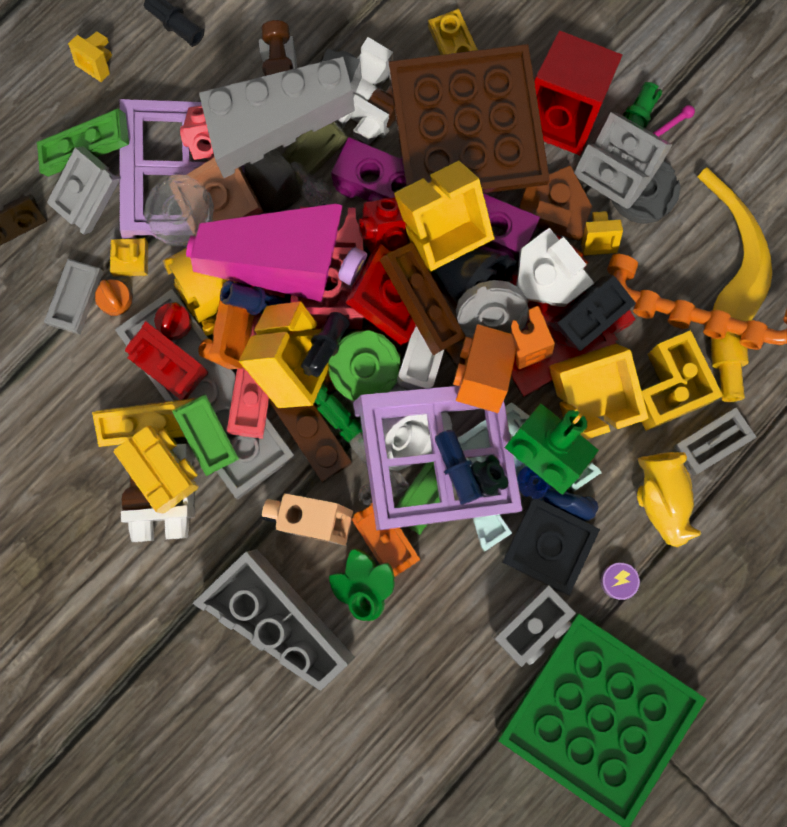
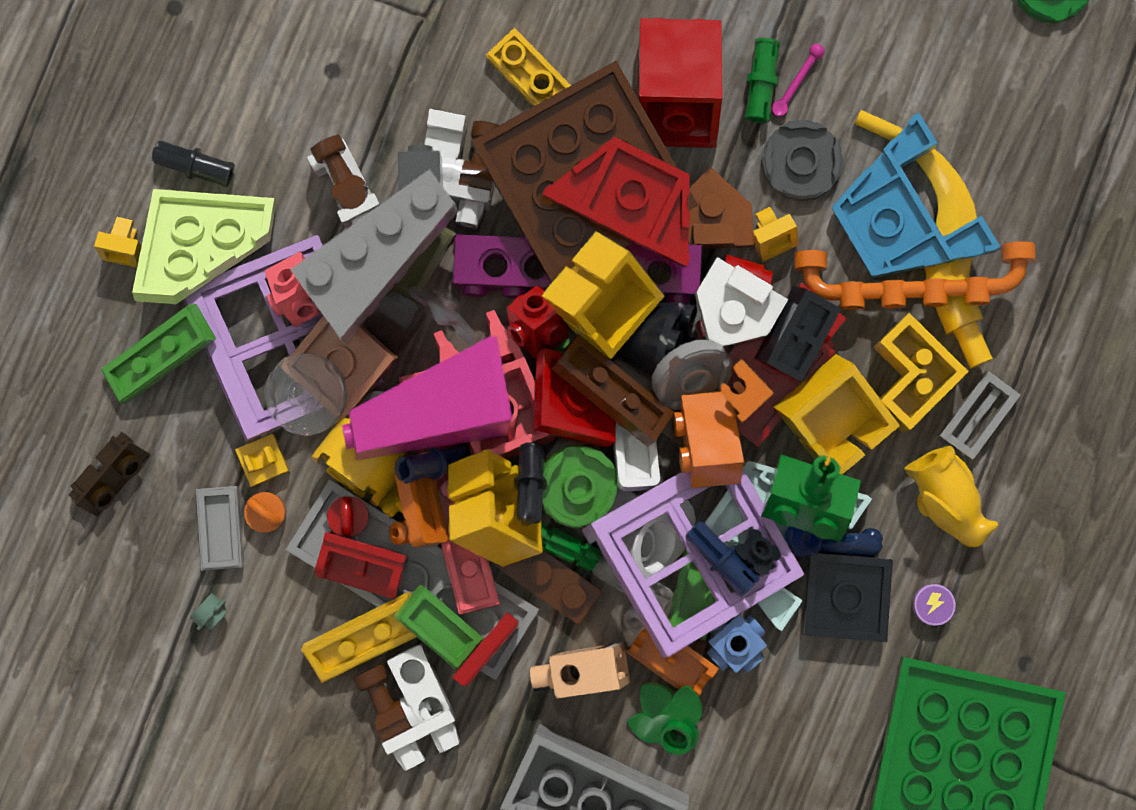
camera: 25 degrees left, 5 degrees up
light grey plate [47,146,121,234] -> none
yellow brick [113,425,199,514] -> none
lavender tile [338,247,367,286] -> none
light grey brick [491,585,576,667] -> none
light grey slope [574,112,672,209] -> none
none -> yellowish green plate [132,189,276,304]
none -> sand green plate [189,593,227,631]
none -> red tile [452,612,519,687]
none -> red wing [542,137,690,268]
none -> medium blue brick [706,614,767,673]
none -> dark azure wing [831,113,1001,279]

